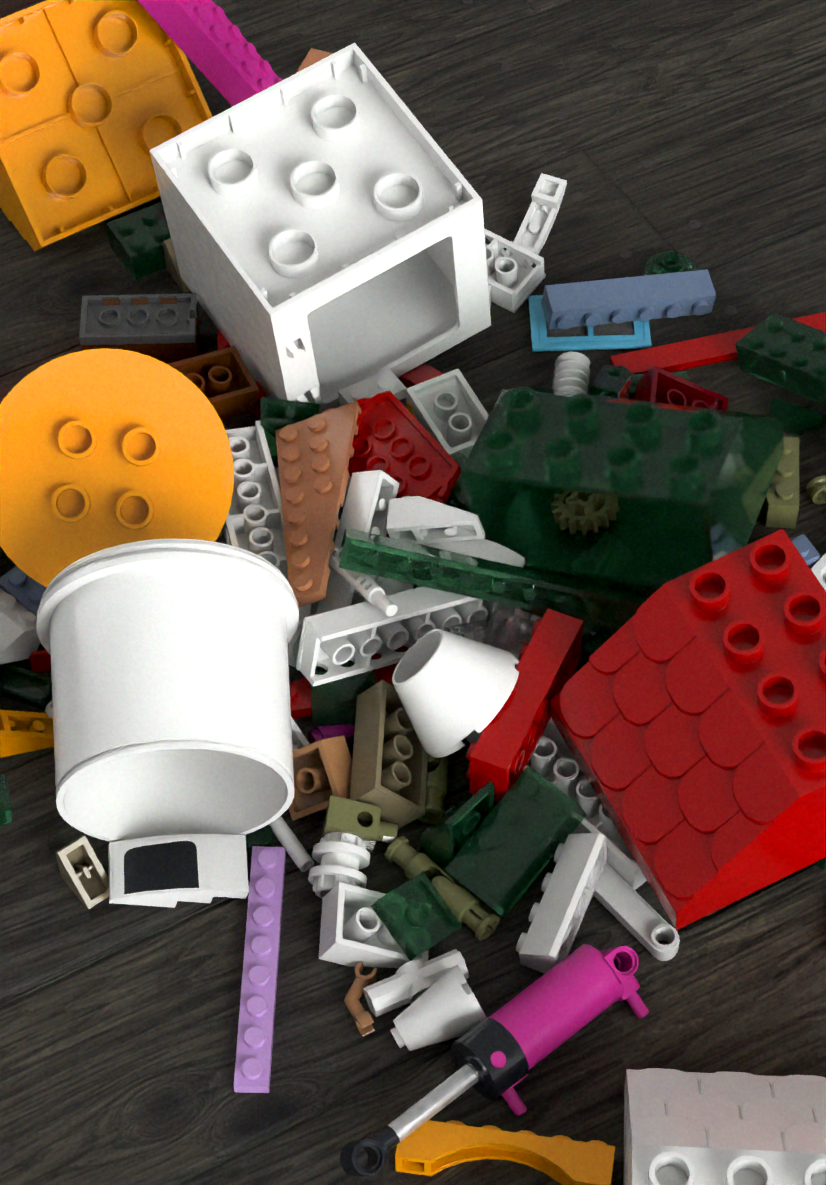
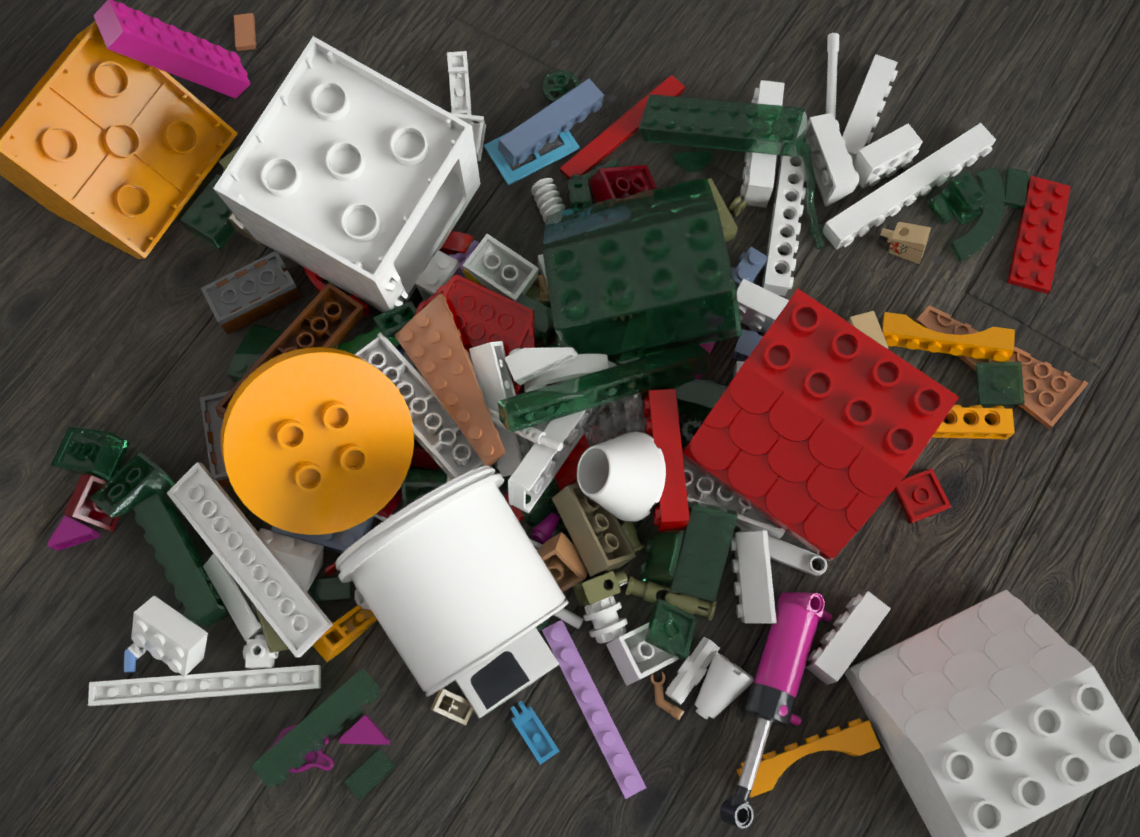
camera: 30 degrees left, 20 degrees up
none -> dark azure hinge [510,700,559,765]
none -> white brick [805,591,891,685]

